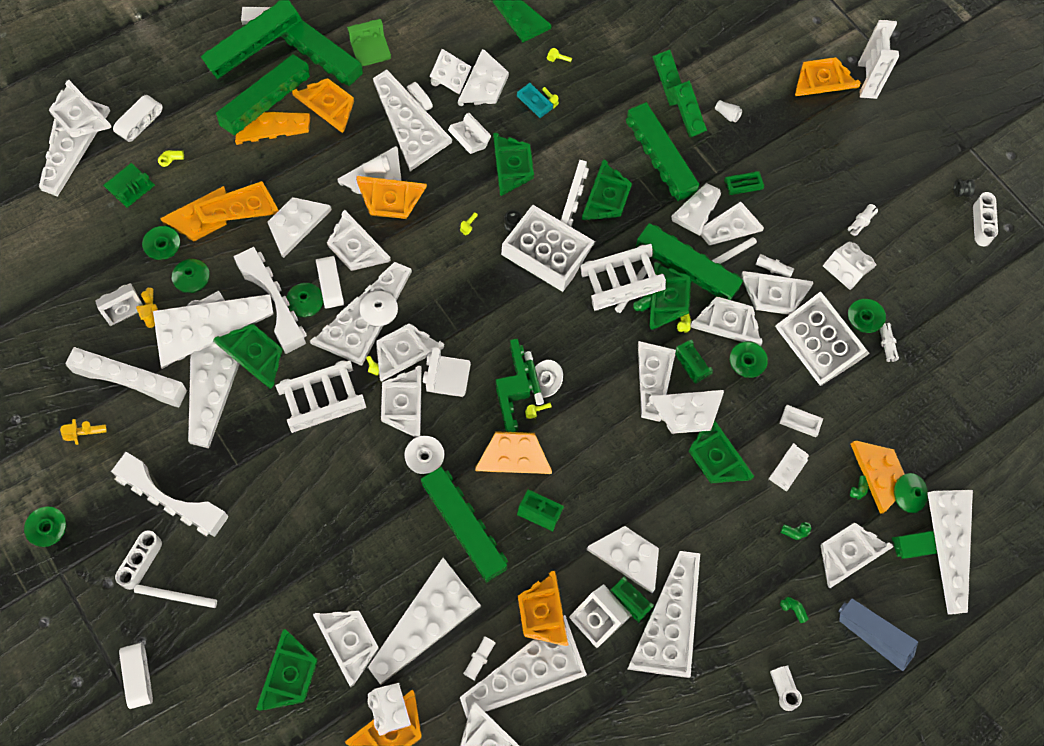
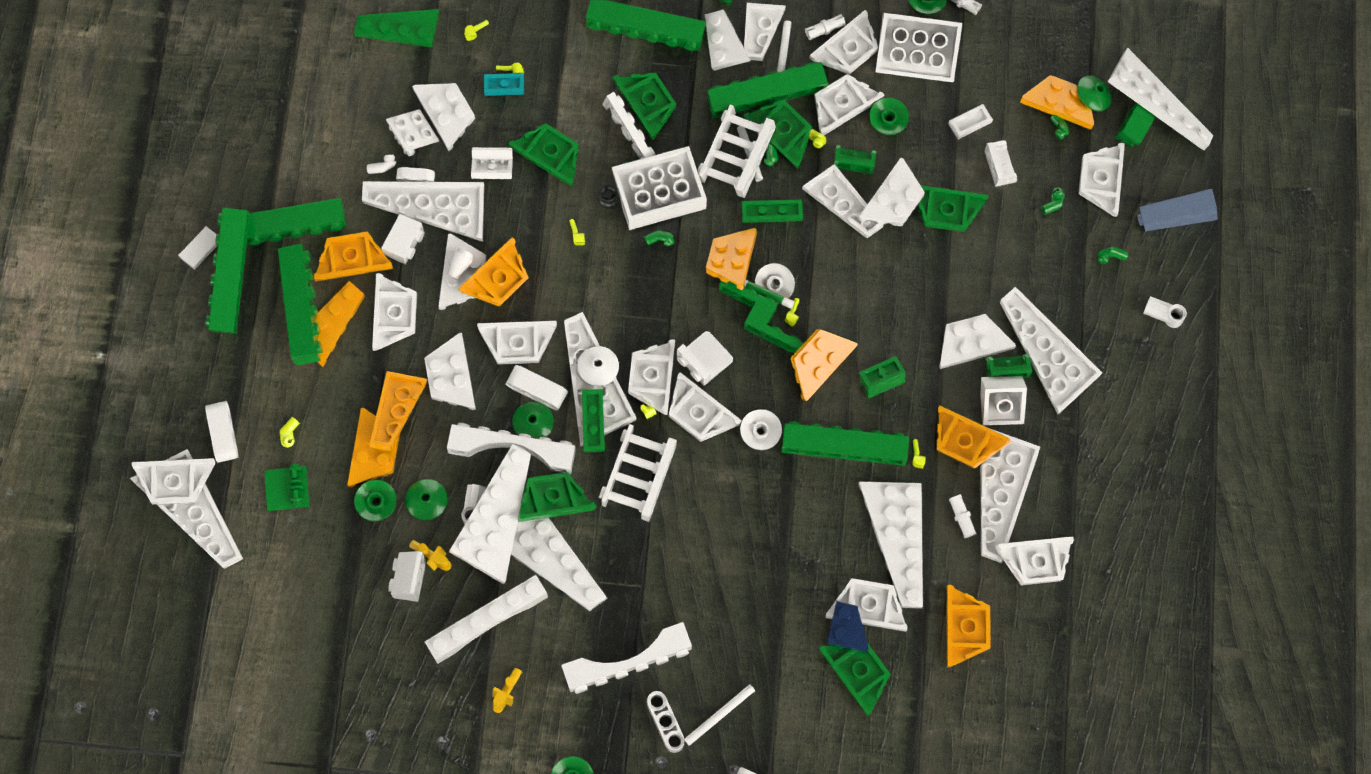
camera: 50 degrees left, 5 degrees up
bright green bracket [347,19,391,66] -> none
white bracket [368,683,411,736] -> none
none -> white arm [367,155,396,174]
none -> white wing [372,273,417,351]
none -> white brick [382,214,425,265]
none -> green plate [582,389,605,452]
none -> green arm [644,230,674,246]
none -> light orange wing [706,228,757,290]
none -> green plate [741,199,803,223]
none -> dark blue wing [827,601,869,653]
none -> neon yellow hand [912,439,926,469]

